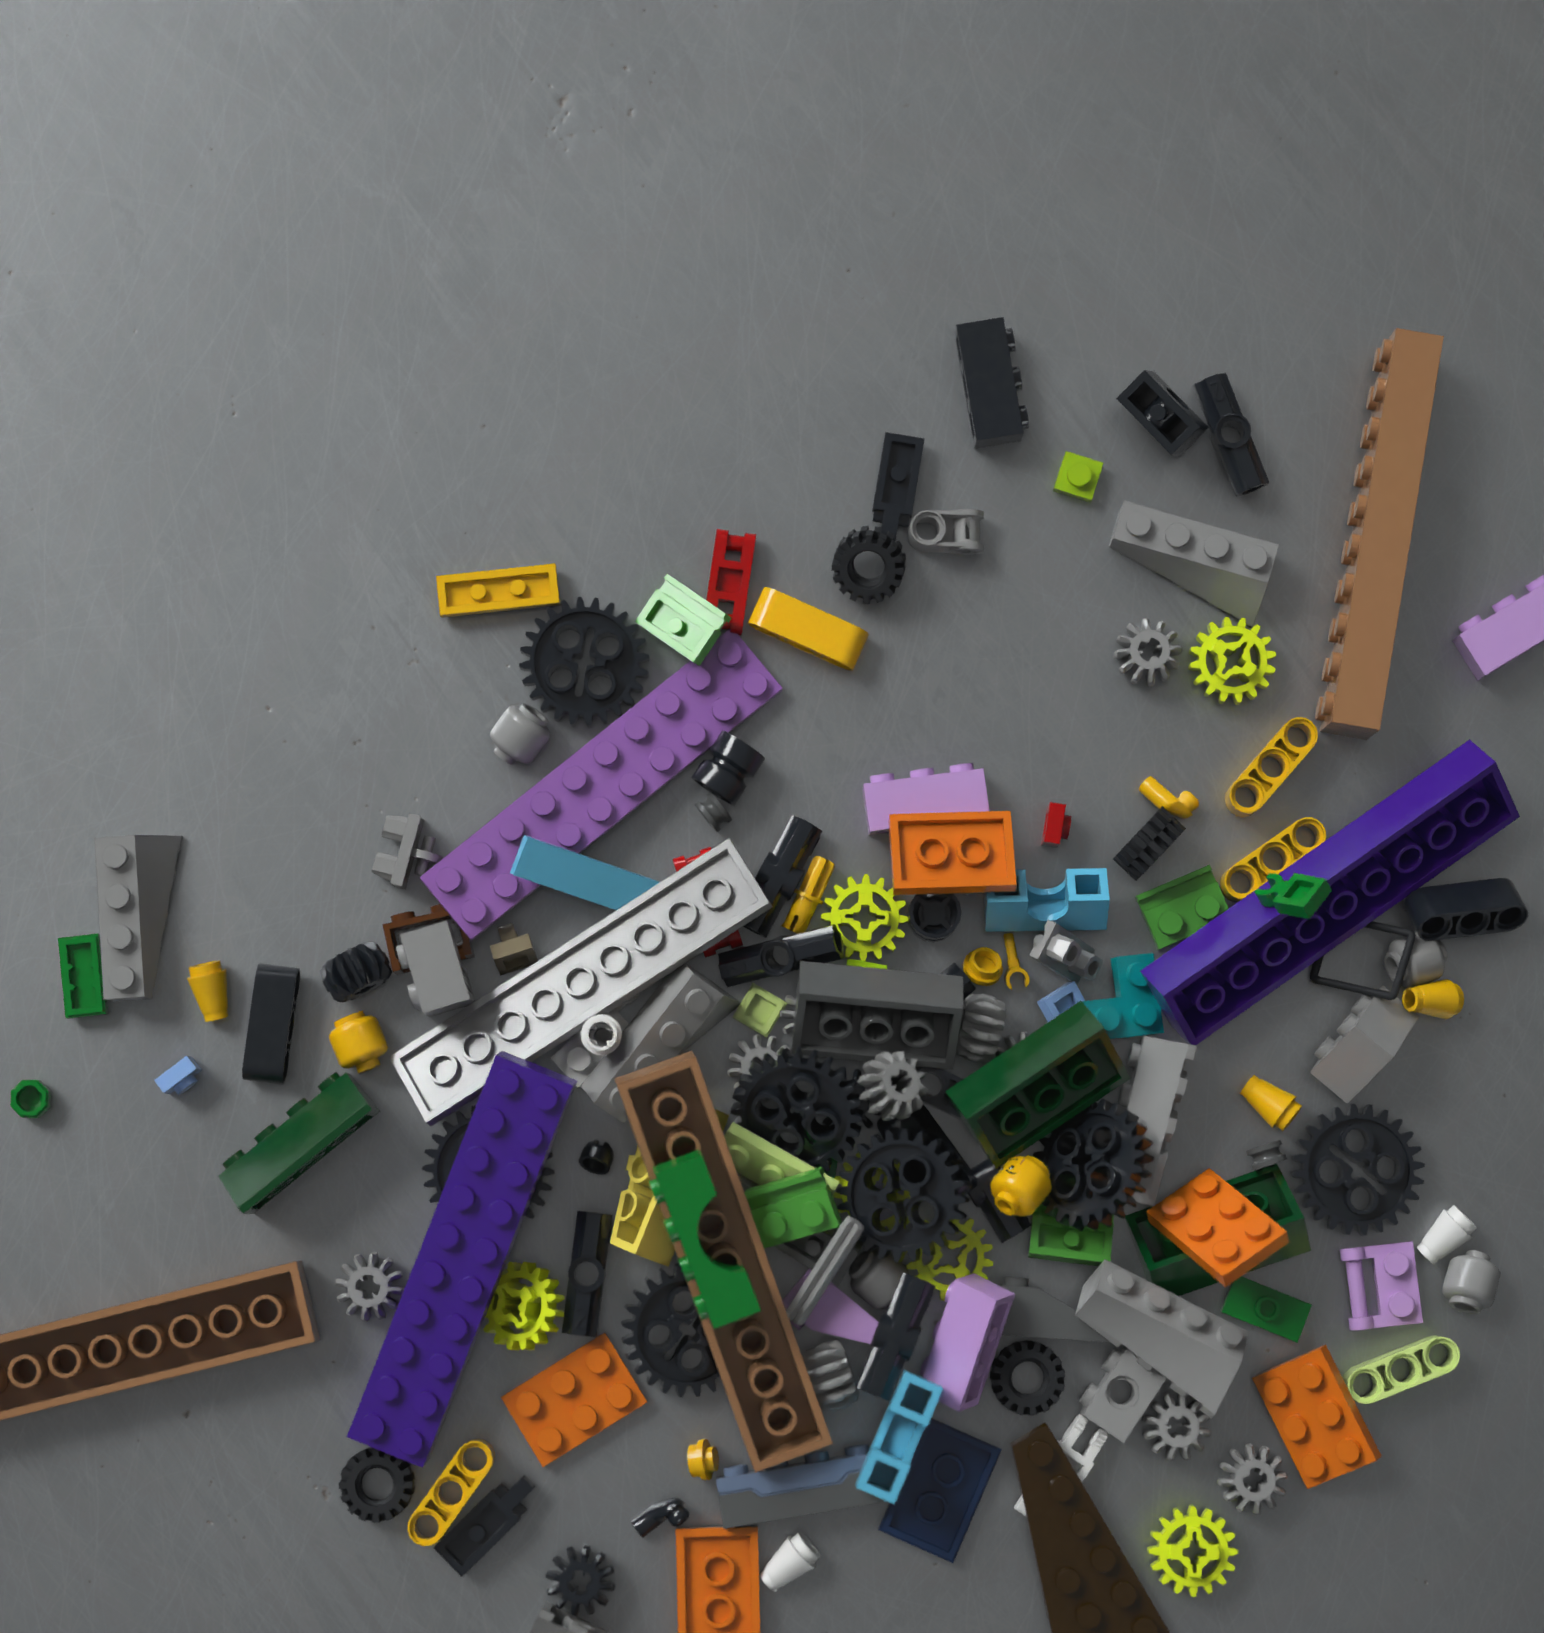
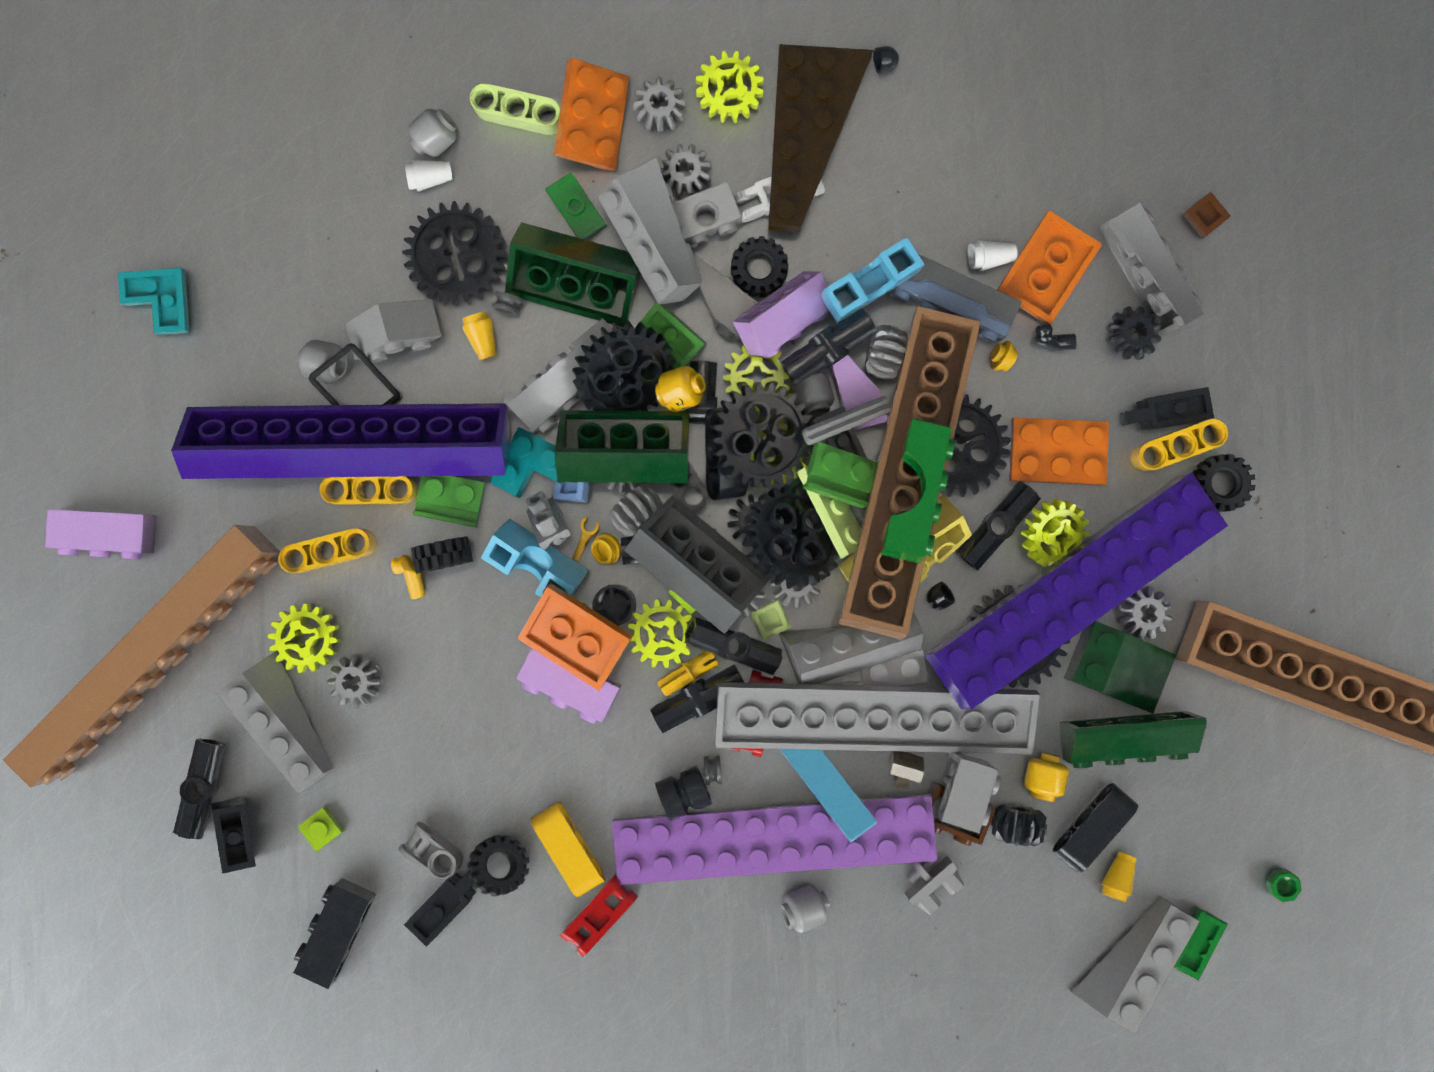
camera: 140 degrees left, 5 degrees up
light blue plate [154,1056,202,1095] -> none
yellow plate [436,563,560,618] -> none
black gear [519,597,650,728] -> none
white cone [581,1014,622,1055] -> none
plate [635,574,732,666] -> none
light grey gear [857,1051,929,1121] -> none
dark blue tile [878,1418,1002,1563] -> none
red plate [1041,802,1071,848] -> none
orange plate [1146,1168,1289,1287] -> none
green plate [1254,873,1332,919] -> none
lavender plate [1340,1241,1423,1331] -> none
yellow cone [1402,979,1464,1019] -> none
black beam [1404,878,1528,941] -> none
none -> dark green slope [1064,621,1176,714]

